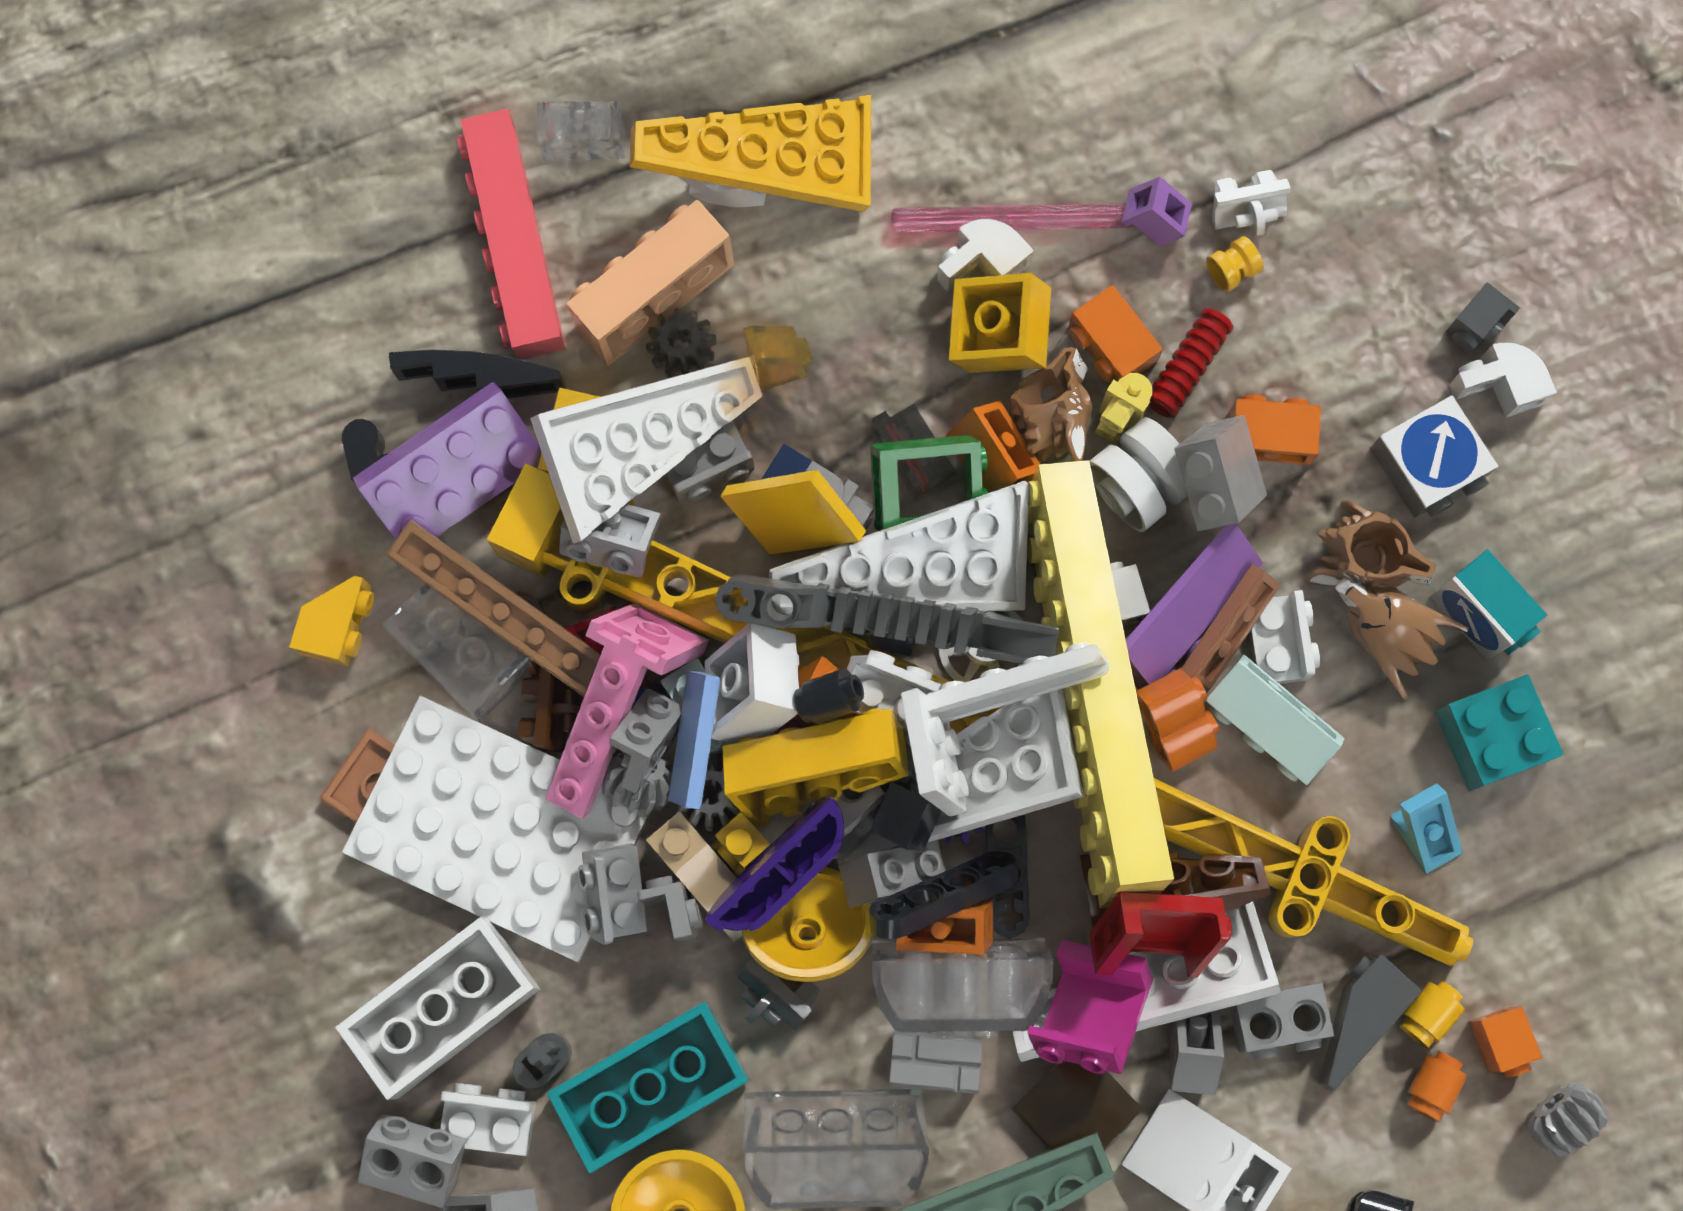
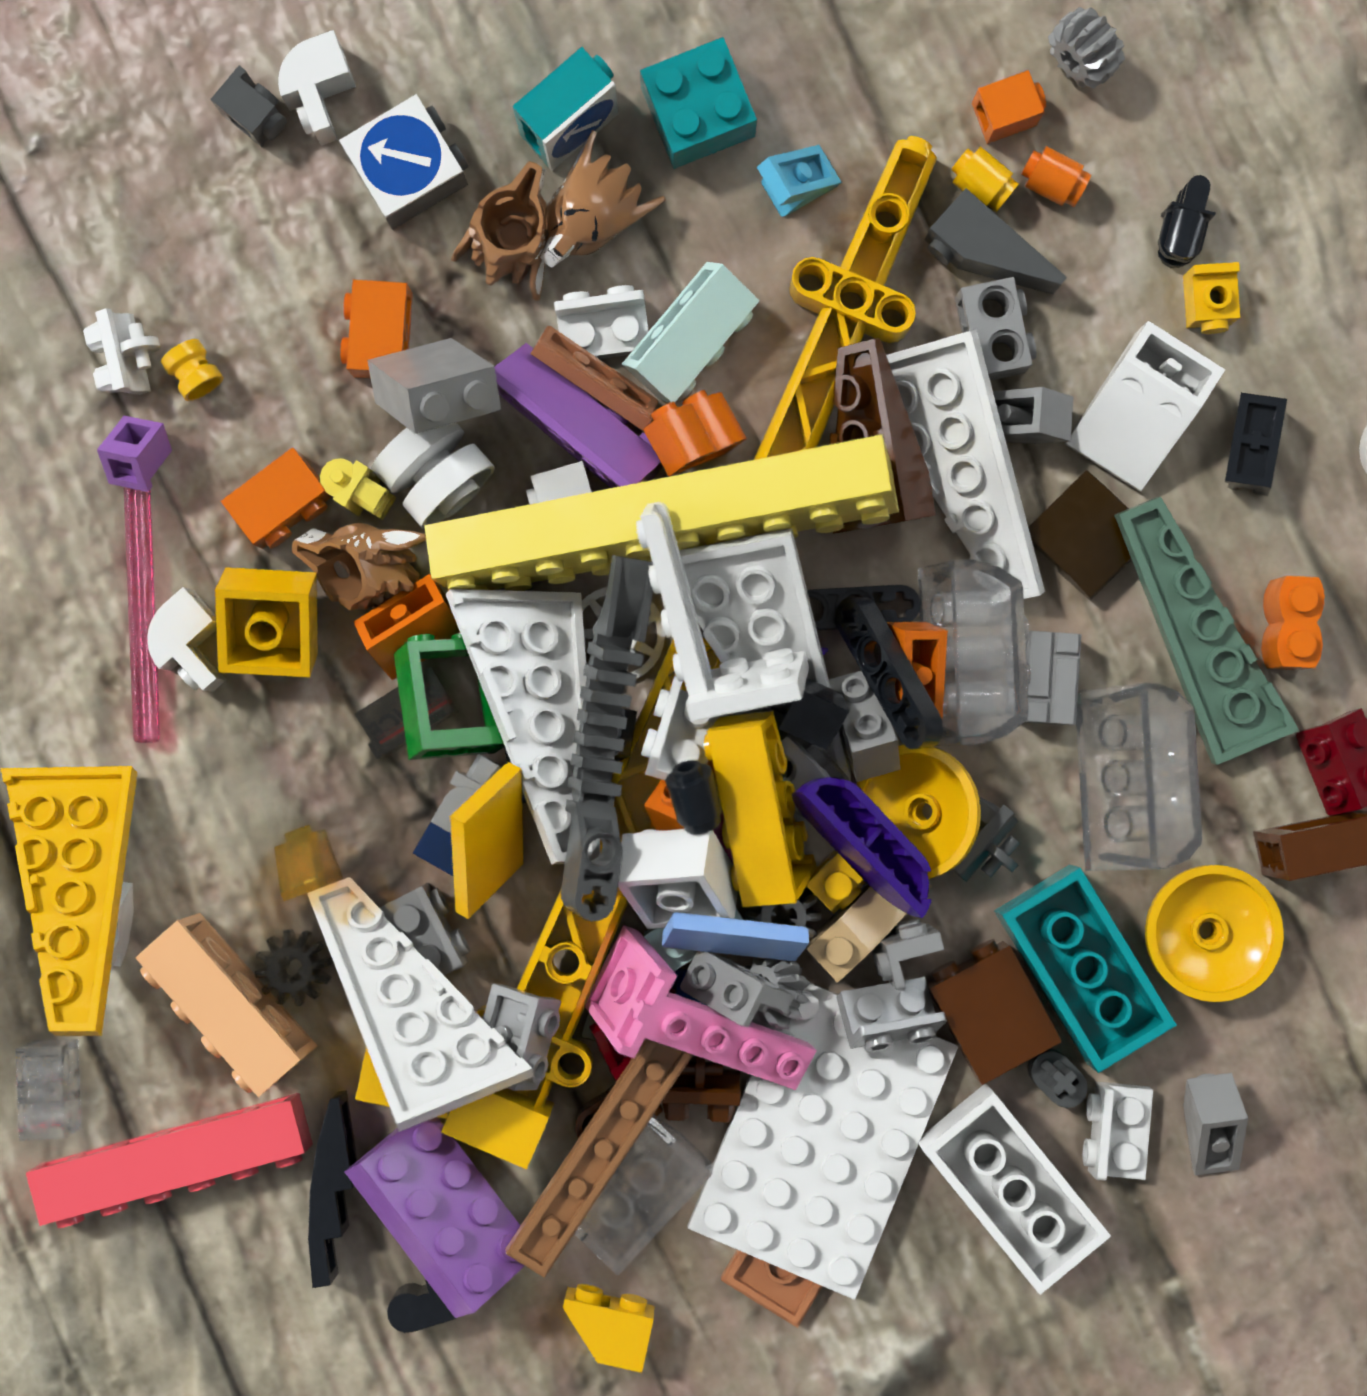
camera: 90 degrees left, 10 degrees up
light grey brick [358,1114,466,1208] -> none
dark pink panel [1027,940,1153,1074] -> none
red panel [1089,892,1232,978] -> none
red piece [1148,308,1234,418] -> none
none -> reddish brown brick [926,939,1062,1085]

